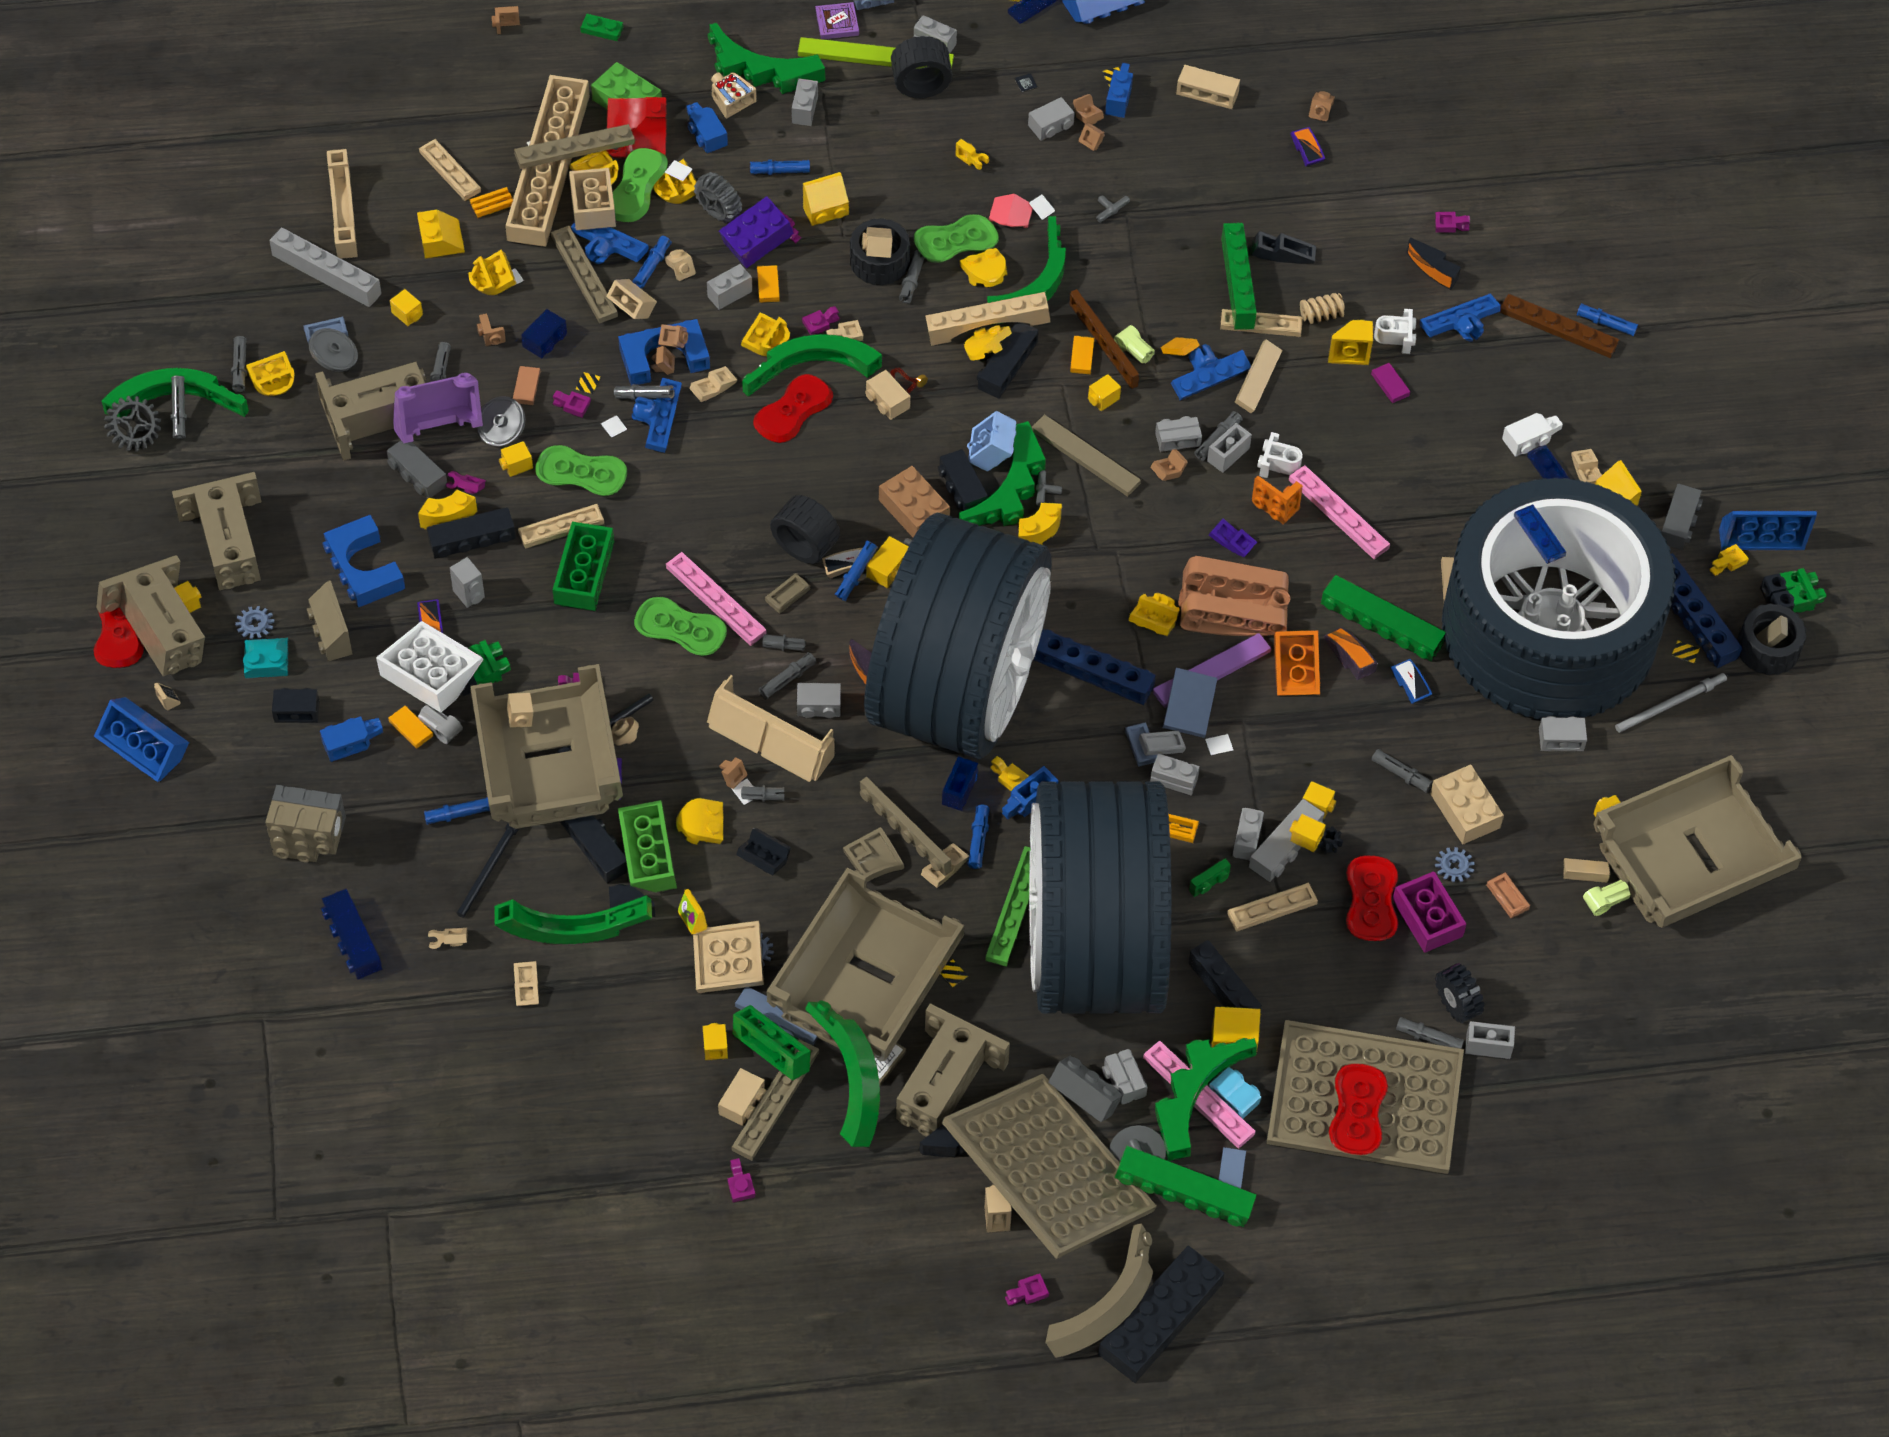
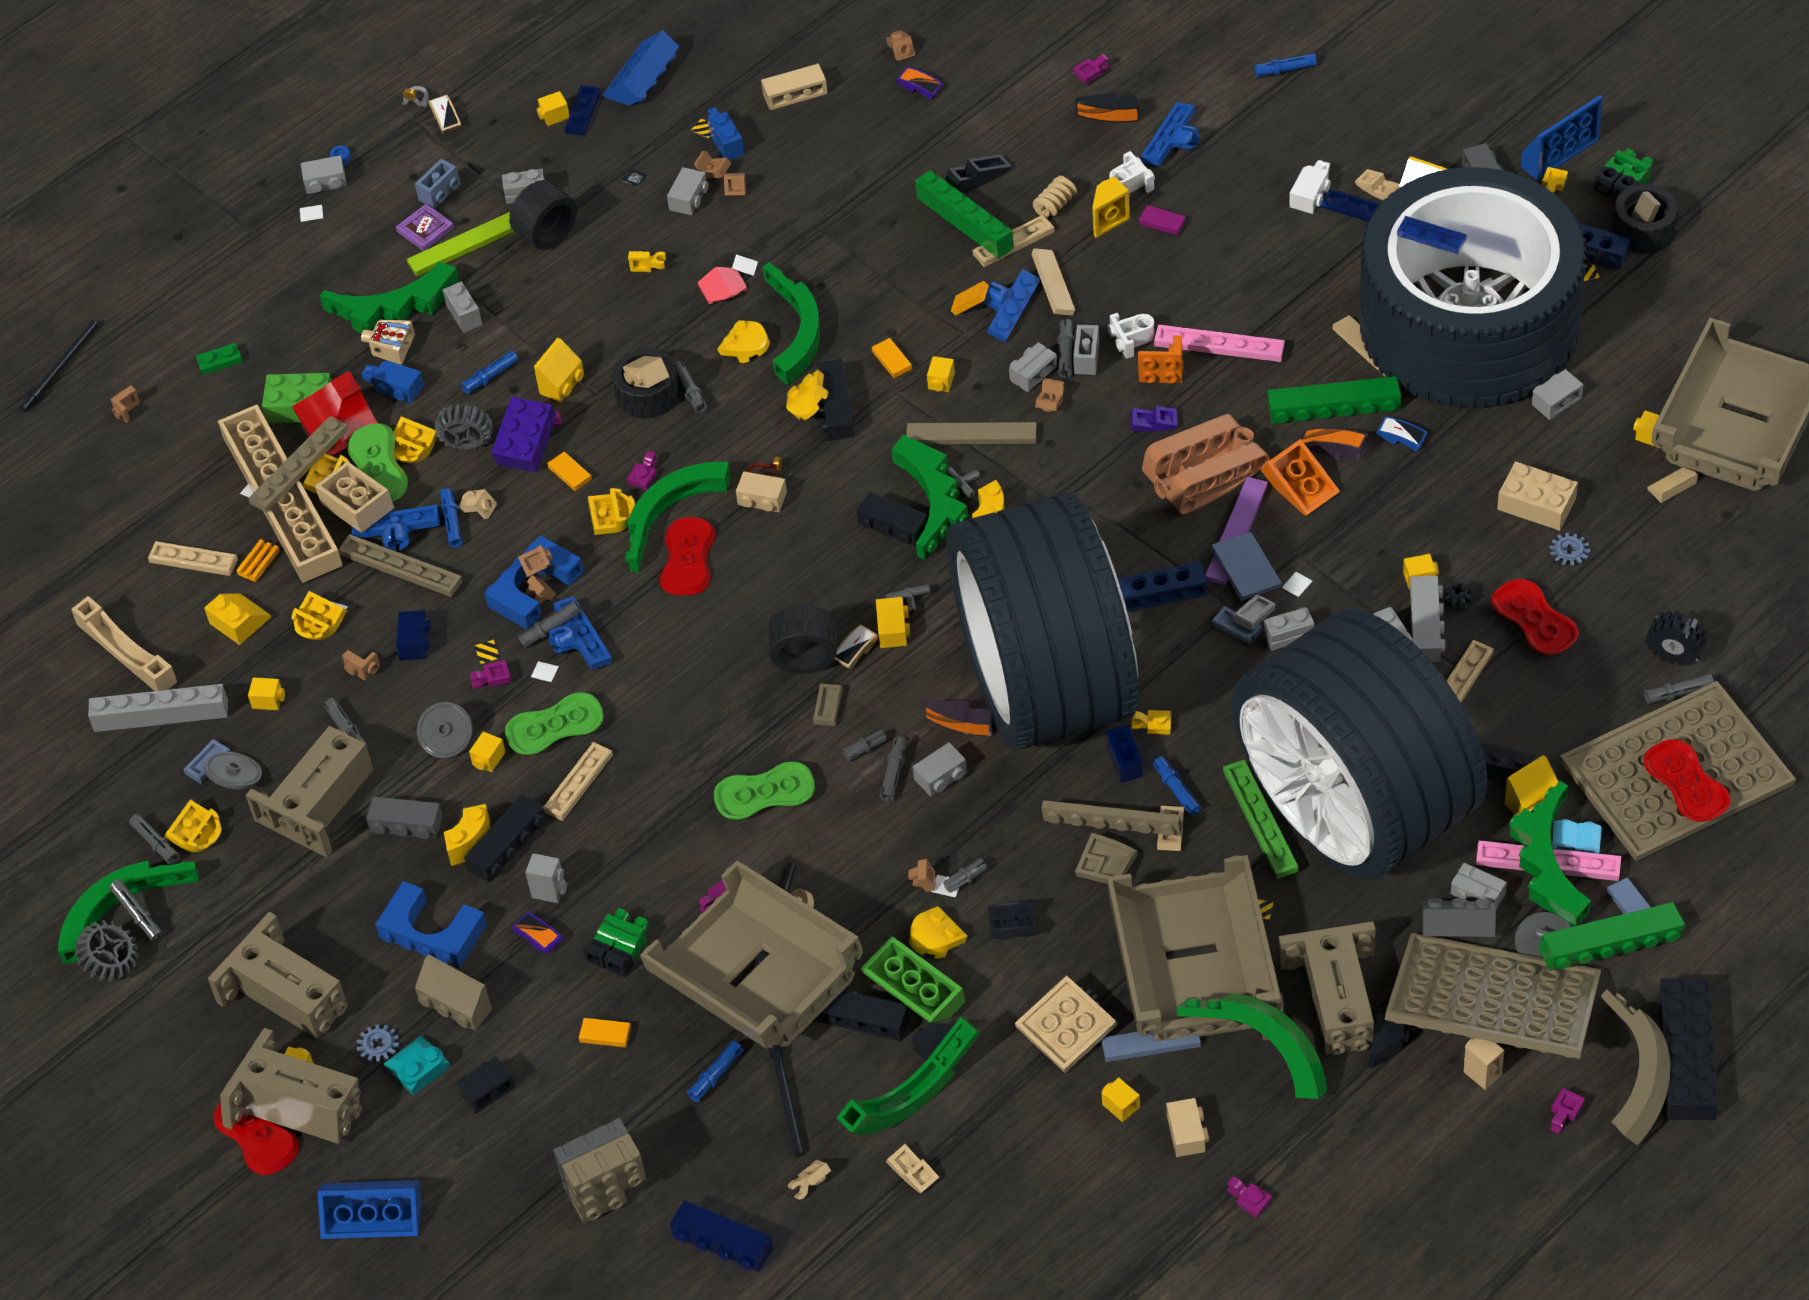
camera: 30 degrees left, 5 degrees down
tan slope [154,683,181,711] -> none
blue hinge [320,716,383,762] -> none
white slope [376,621,483,713] -> none
medium lavender windscreen [393,373,483,443] -> none
light grey piece [418,705,463,744] -> none
magenta plate [446,471,486,494] -> none
tan brick [507,693,533,727] -> none
nougat tile [513,366,541,405] -> none
green brick [553,521,614,611] -> none
tan brick [606,279,657,319] -> none
white sticker [665,160,692,181] -> none
bright pink plate [666,552,767,646] -> none
slope [678,889,707,934] -> none
tan slope [690,366,737,402] -> none
light grey brick [707,264,752,310] -> none
tan piece [707,675,835,782] -> none
dark tan plate [732,1039,819,1161] -> none
green brick [733,1005,811,1081] -> none
tan plate [826,320,863,341] -> none
blue pin [834,541,878,601] -> none
medium nougat brick [879,466,950,537] -> none
bright green plate [914,215,999,263] -> none
tan arch [926,292,1050,346] -> none
light blue brick [967,411,1016,472] -> none
blue hinge [1002,766,1058,820] -> none
reddish brown tile [1070,289,1139,389] -> none
dark grey piece [1096,195,1130,223] -> none
yellowish green piece [1114,325,1155,364] -> none
yellow slope [1129,593,1179,636] -> none
yellow brick [1289,814,1326,852] -> none
dark grey pin [1372,749,1433,793] -> none
magenta brick [1393,871,1466,953] -> none
light grey brick [1465,1021,1515,1059] -> none
nougat tile [1486,872,1530,919] -> none
reddish brown plate [1500,294,1619,358] -> none
yellowish green piece [1583,880,1631,916] -> none
light grey bar [1615,673,1727,733] -> none

